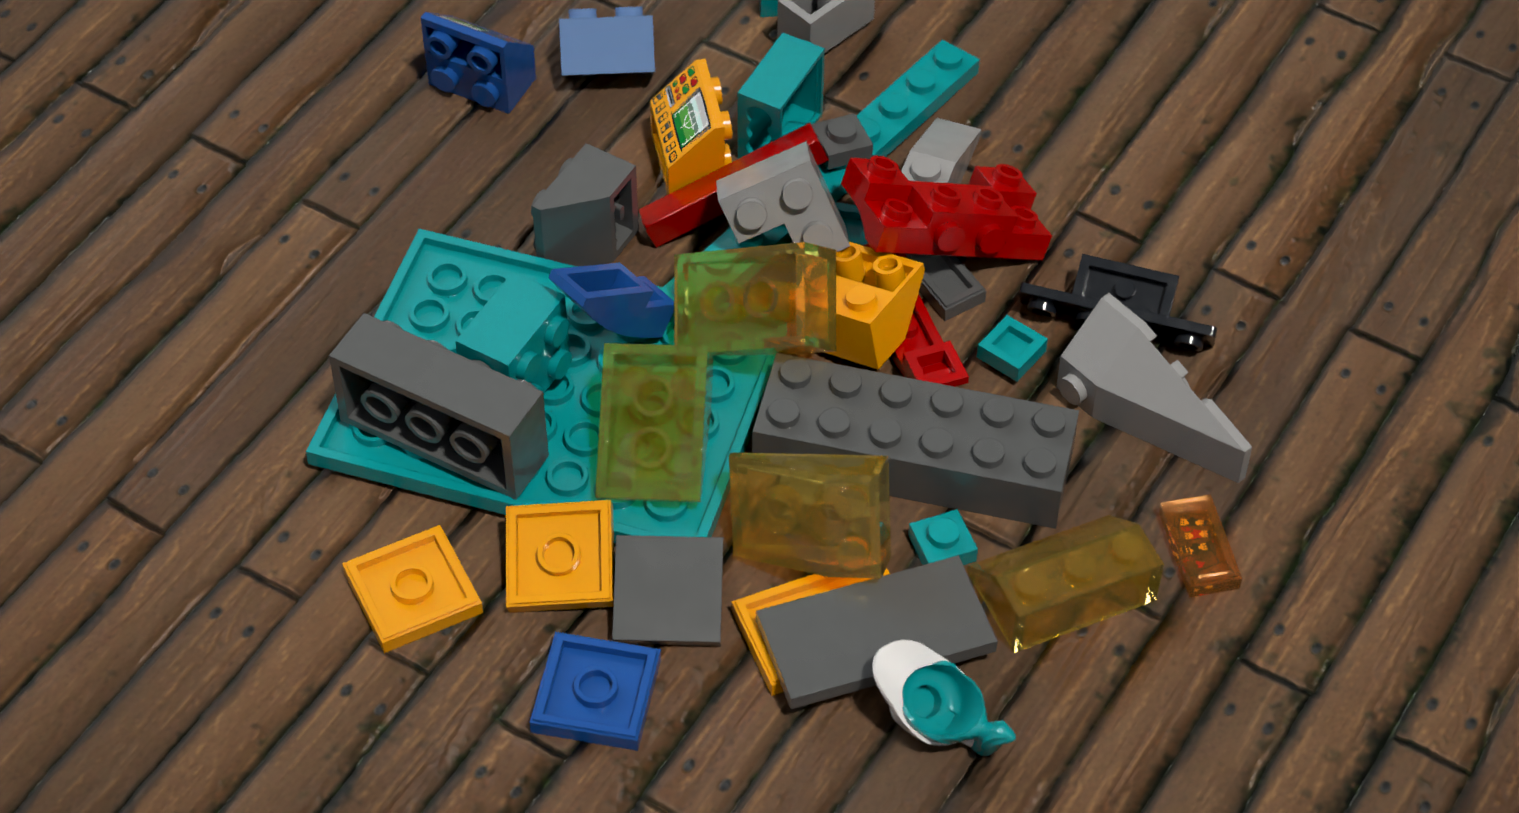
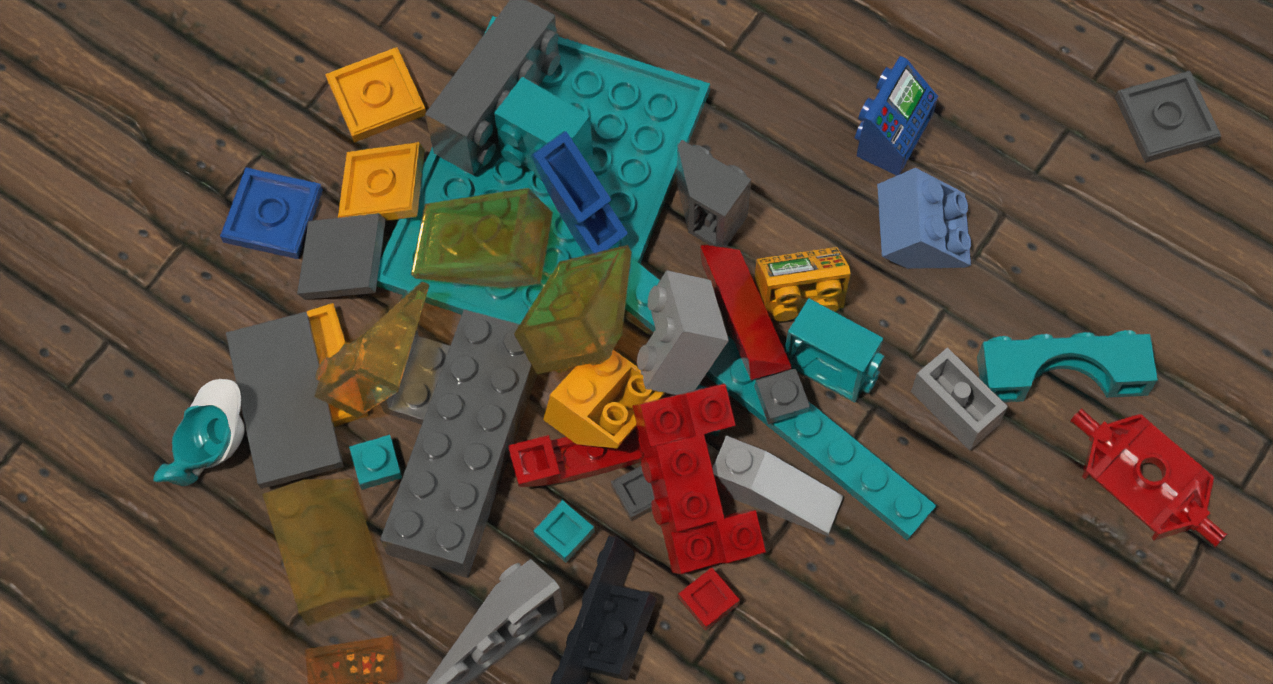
camera: 95 degrees right, 15 degrees up
none -> red plate [678,567,740,631]

